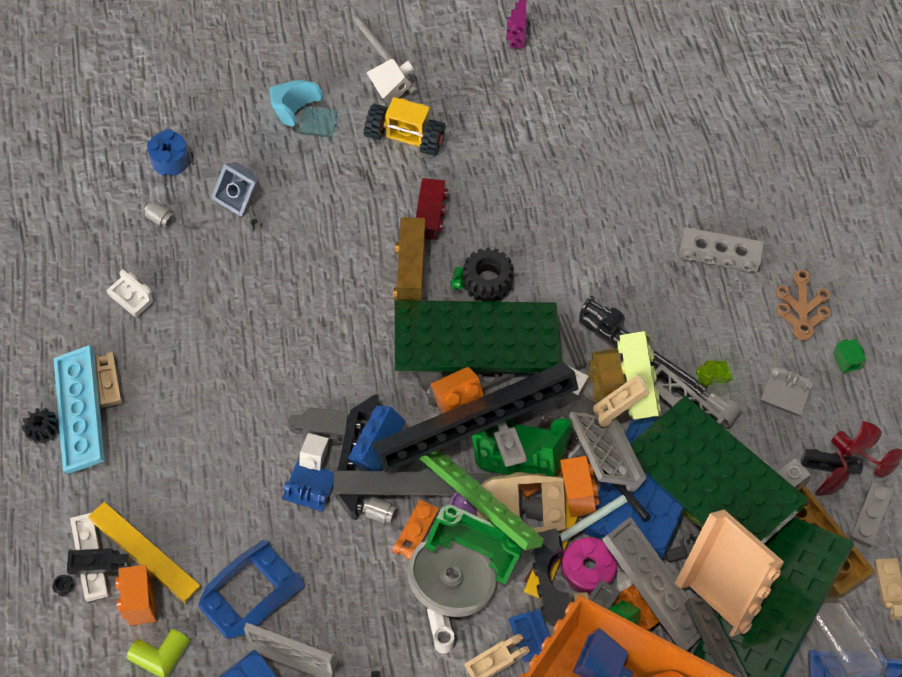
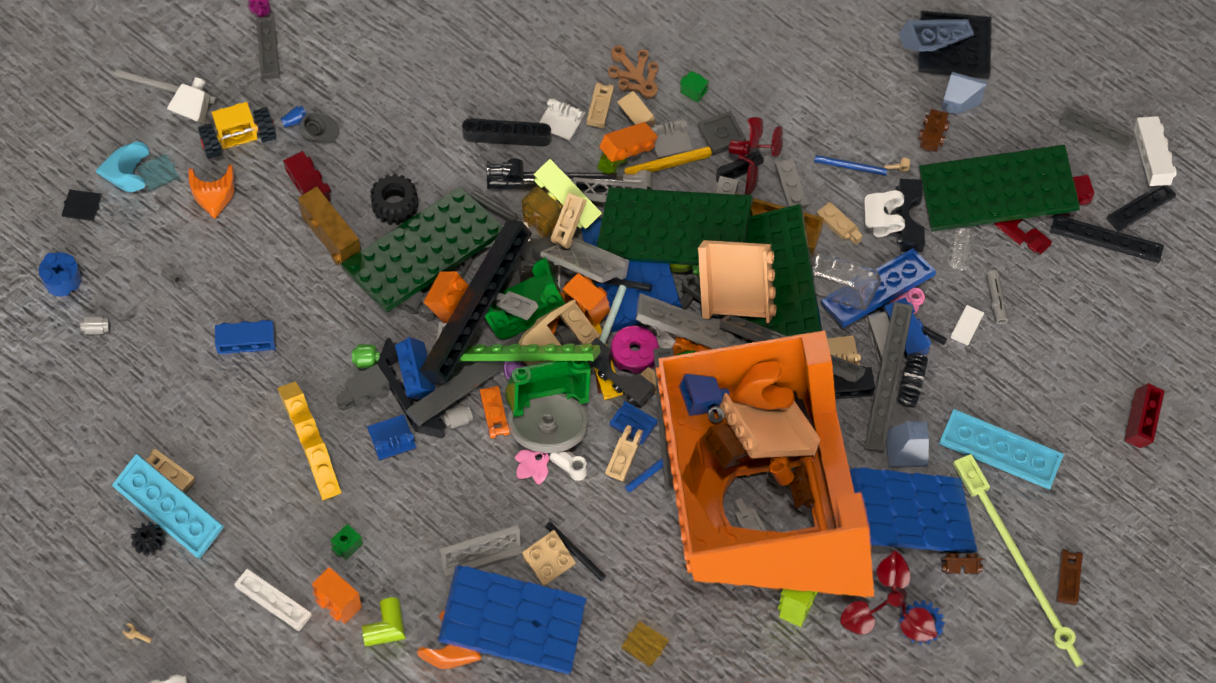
camera: 40 degrees left, 0 degrees up
black plate [52,575,75,597] -> none
black hinge [67,548,132,575] -> none
yellow tile [88,502,200,604] -> none
white bracket [106,269,153,317] -> none
blue wedge [198,540,305,639] -> none
sand blue slope [211,162,257,217] -> none
white brick [300,433,329,471] -> none
green arm [450,267,465,290] -> none
light grey brick [678,227,763,272] -> none
none -> black piece [62,189,102,221]
none -> orange animal [188,165,235,219]
none -> blue brick [215,320,276,354]
none -> dark grey tile [256,16,280,80]
none -> yellow arch [277,381,341,500]
none -> blue cone [280,105,306,128]
none -> dark grey cap [299,113,339,142]
none -> green brick [330,524,363,560]
none -> bright green head [352,344,381,369]
none -> black beam [462,118,551,147]
none -> bright pink plate [515,449,549,485]
none -> white hinge [539,98,585,141]
none -> tan plate [587,82,614,128]
none -> orange brick [599,122,658,162]
none -> tan hinge [617,91,656,127]
none -> yellow axle [624,146,712,174]
none -> dark grey plate [698,111,746,154]

